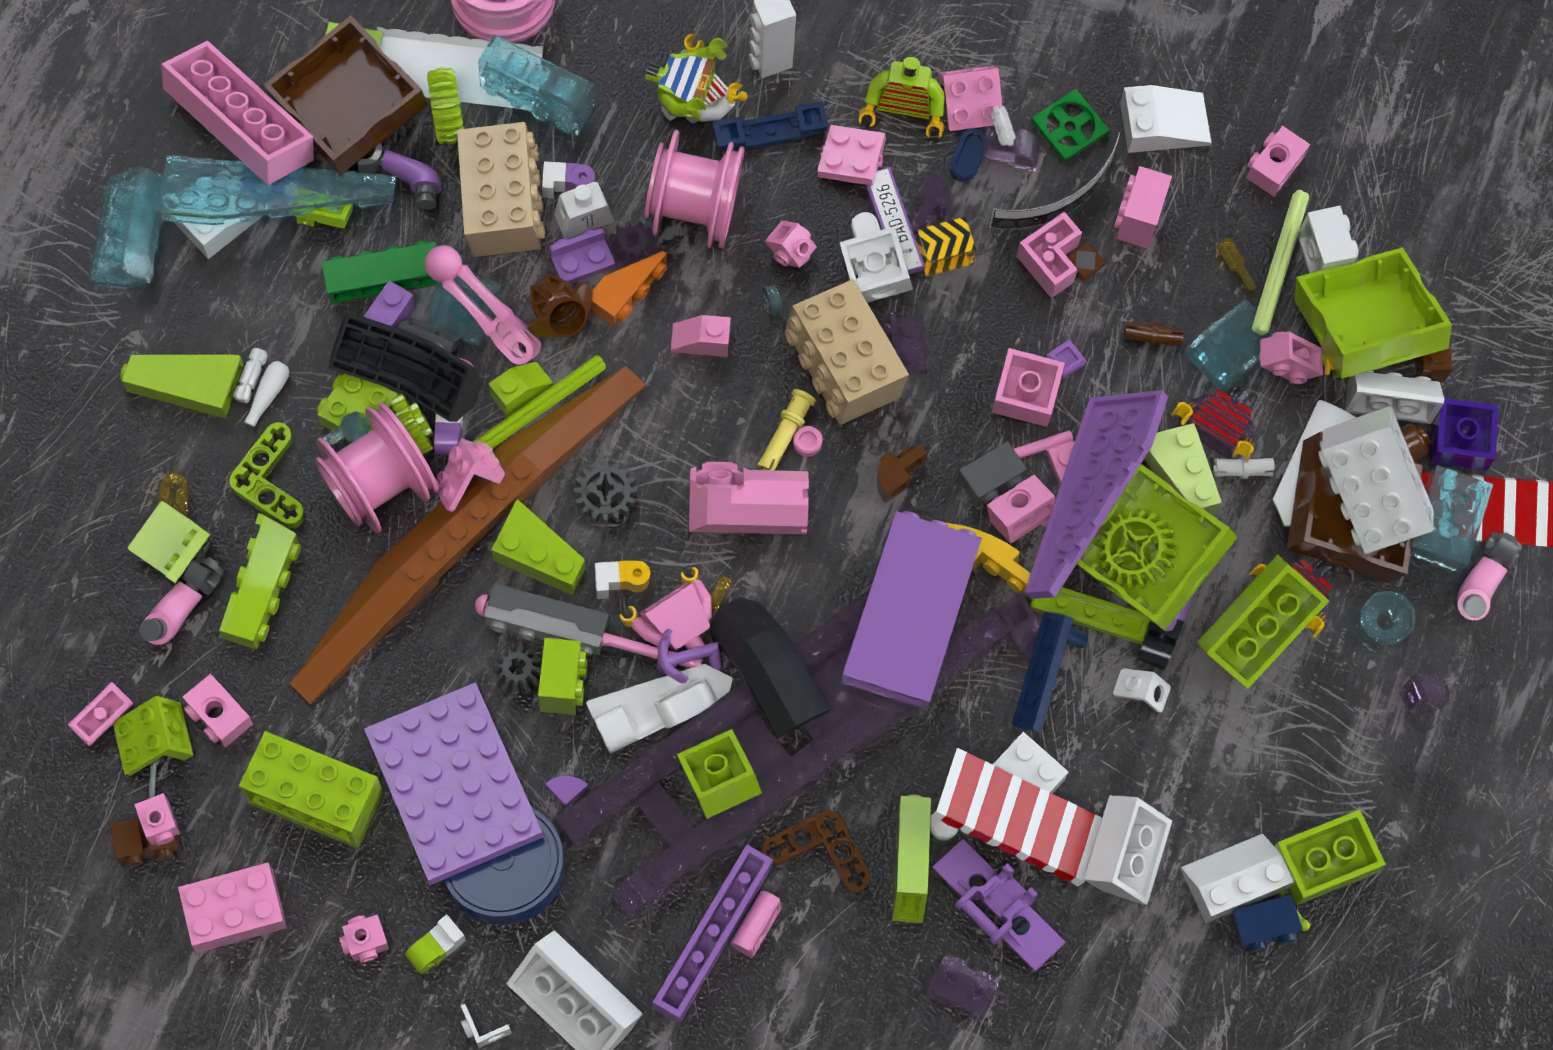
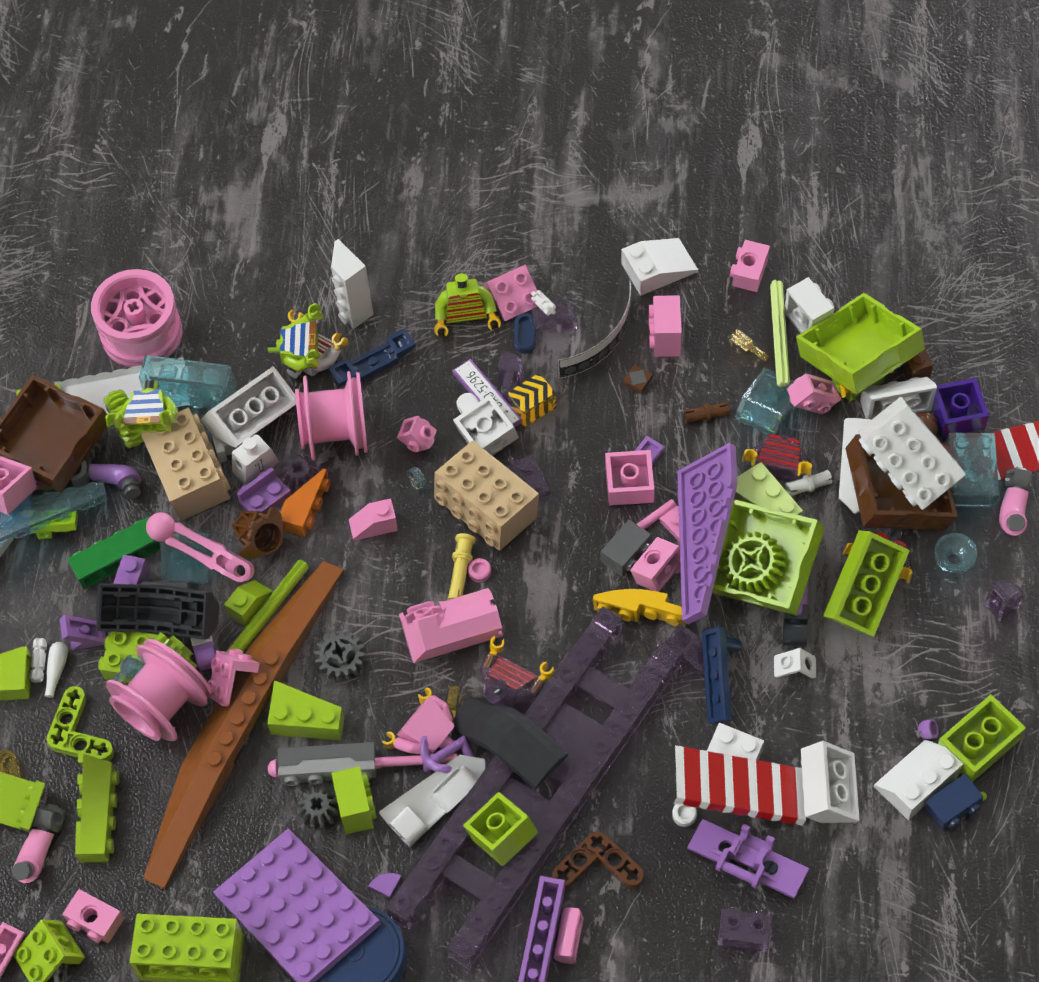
camera: 10 degrees left, 10 degrees down
leg [595,561,650,599] -> none
bright pink plate [817,125,886,186] -> none
medium lavender brick [841,511,982,710] -> none
reddish brown brick [877,444,927,503] -> none
lime slope [892,795,931,923] -> none
bright pink brick [1016,212,1082,298] -> none
lime tile [1029,587,1150,645] -> none
green piece [1031,89,1110,163] -> none
none -> medium lavender slope [60,615,106,651]
none -> torso [105,380,178,433]
none -> white slope [200,366,296,448]
none -> clear purple torso [480,636,555,707]
none -> medium lavender hinge [918,719,938,739]

